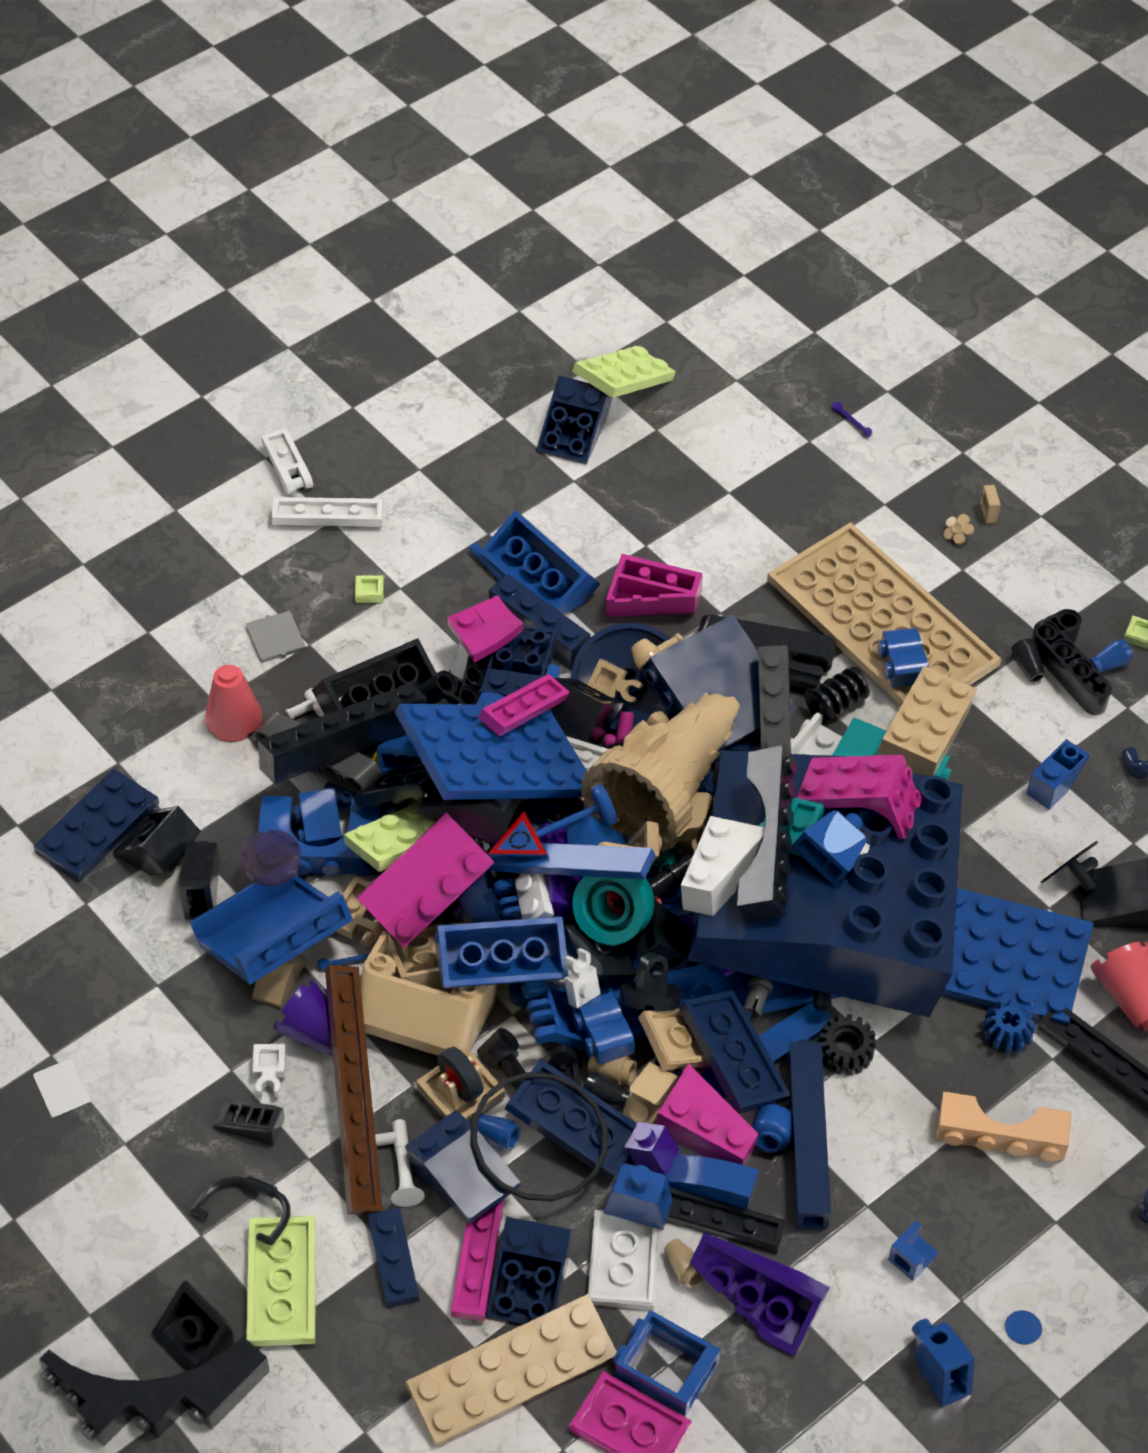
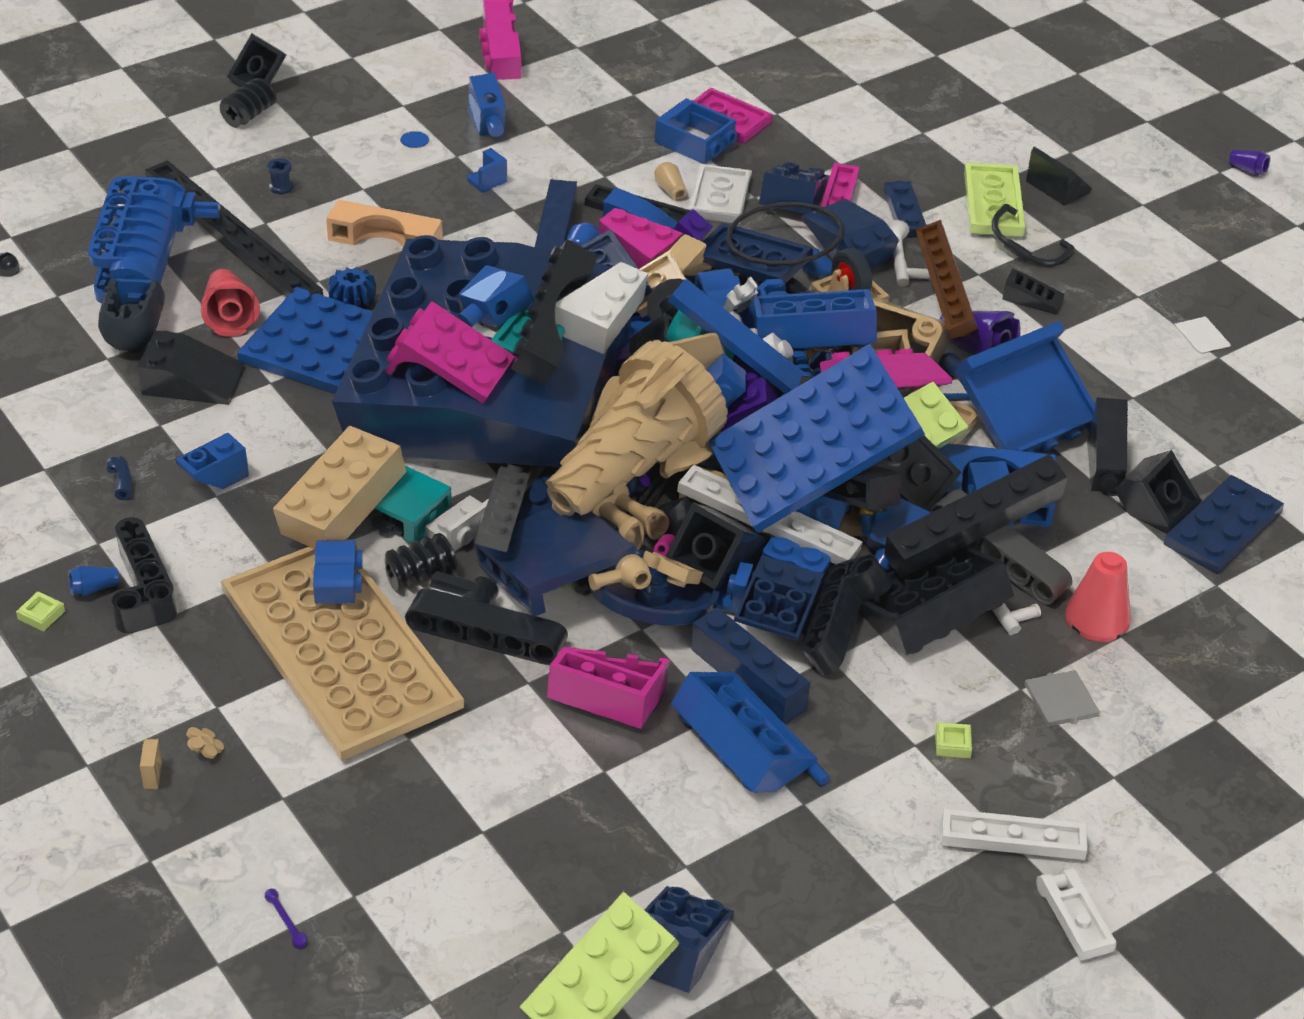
camera: 175 degrees left, 10 degrees down
black arch [39,1337,270,1446] -> none
clear purple tile [241,830,301,886] -> none
white plate [253,1044,286,1098] -> none
tan plate [405,1294,617,1446] -> none
dark pink plate [447,595,524,662] -> none
dark pink plate [478,674,570,736] -> none
blue piece [488,783,618,857] -> none
blue torso [604,1164,672,1230] -> none
dark purple wedge [690,1233,830,1357] -> none
black cone [1011,638,1045,682] -> none
black shield [1040,841,1099,892] -> none

